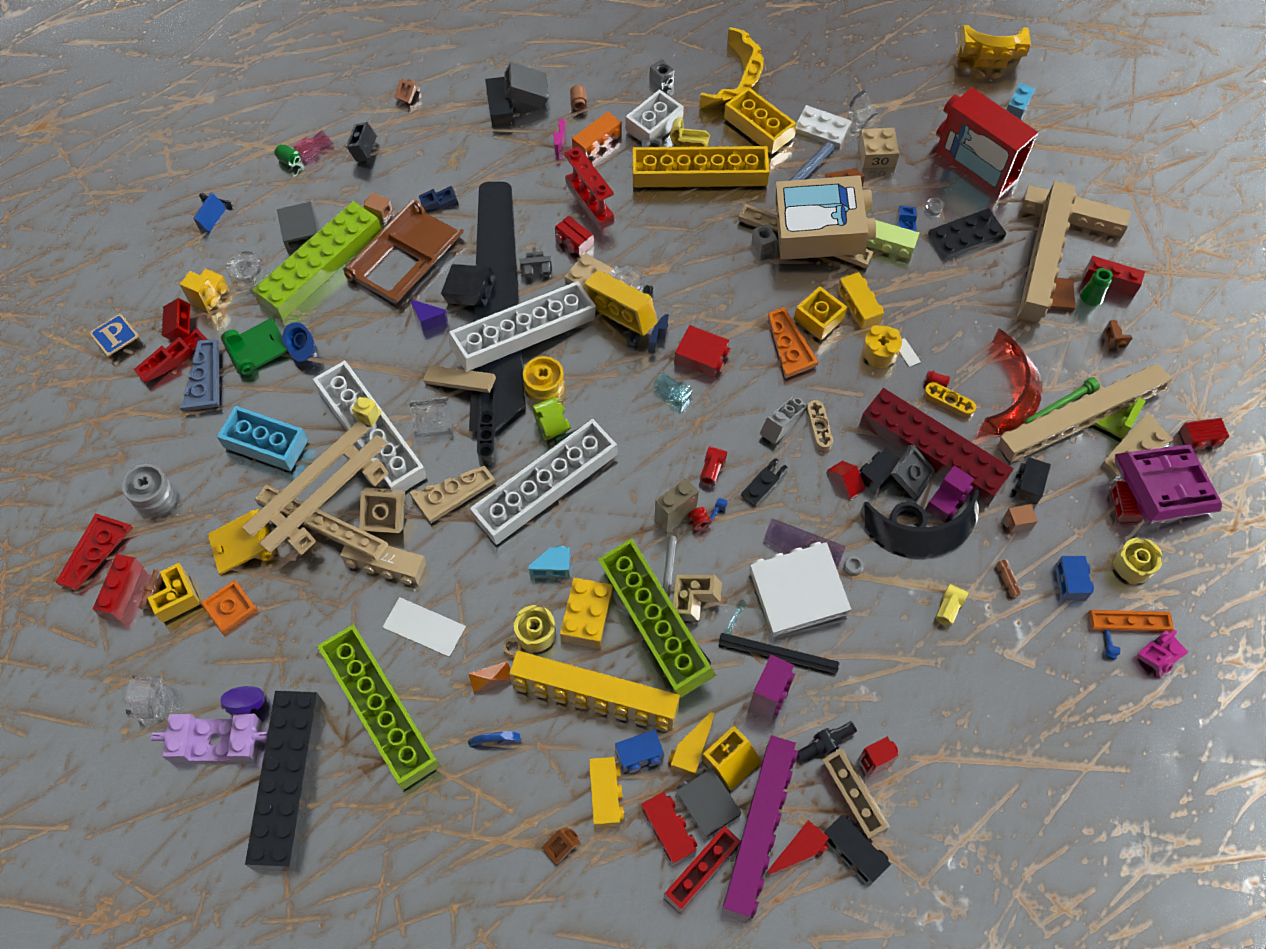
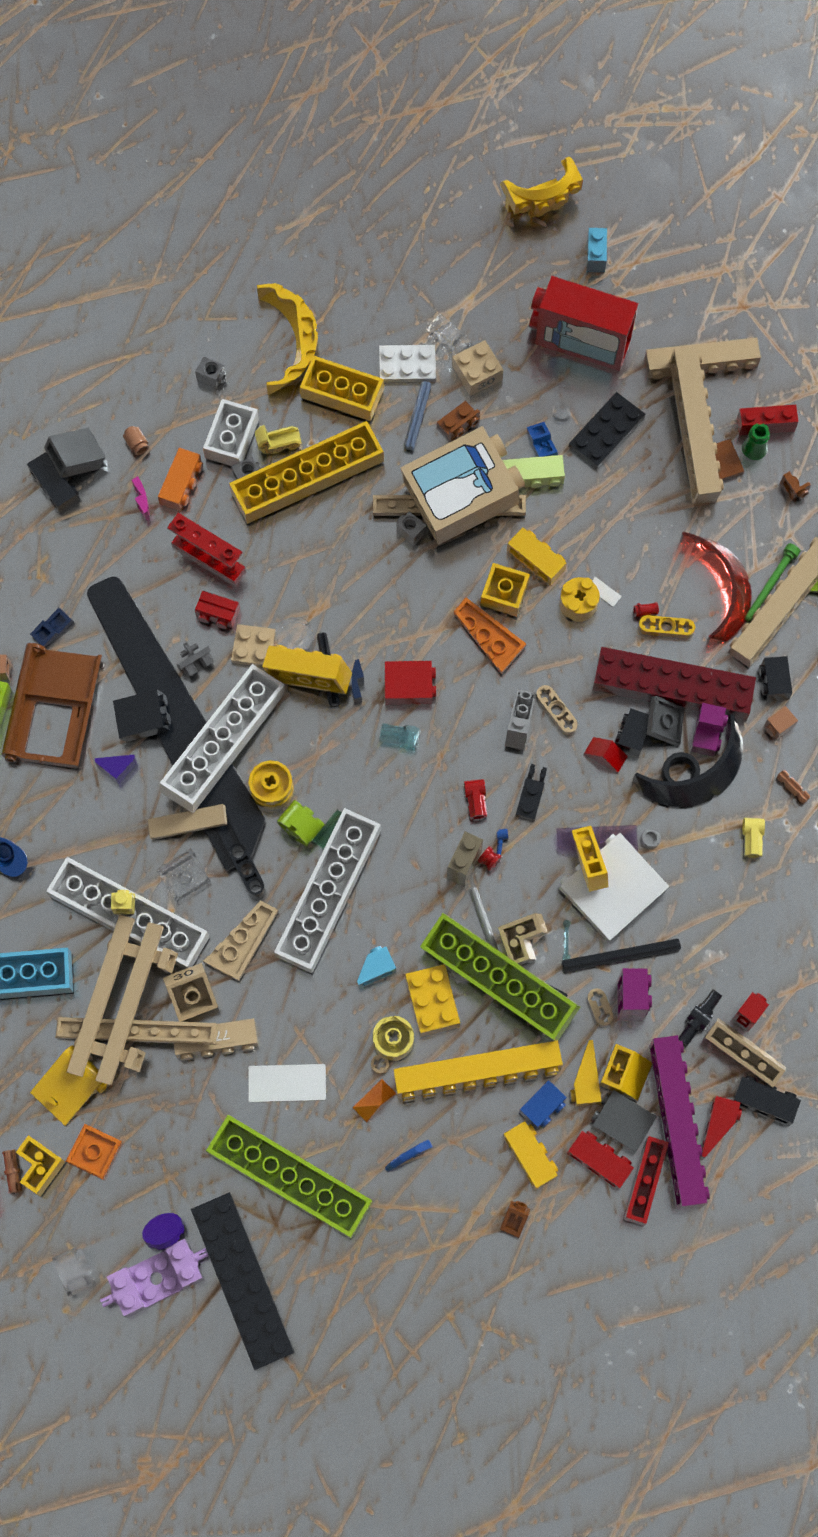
camera: 25 degrees left, 10 degrees up
none -> yellow slope [572,826,609,892]
none -> tan beam [587,988,613,1027]

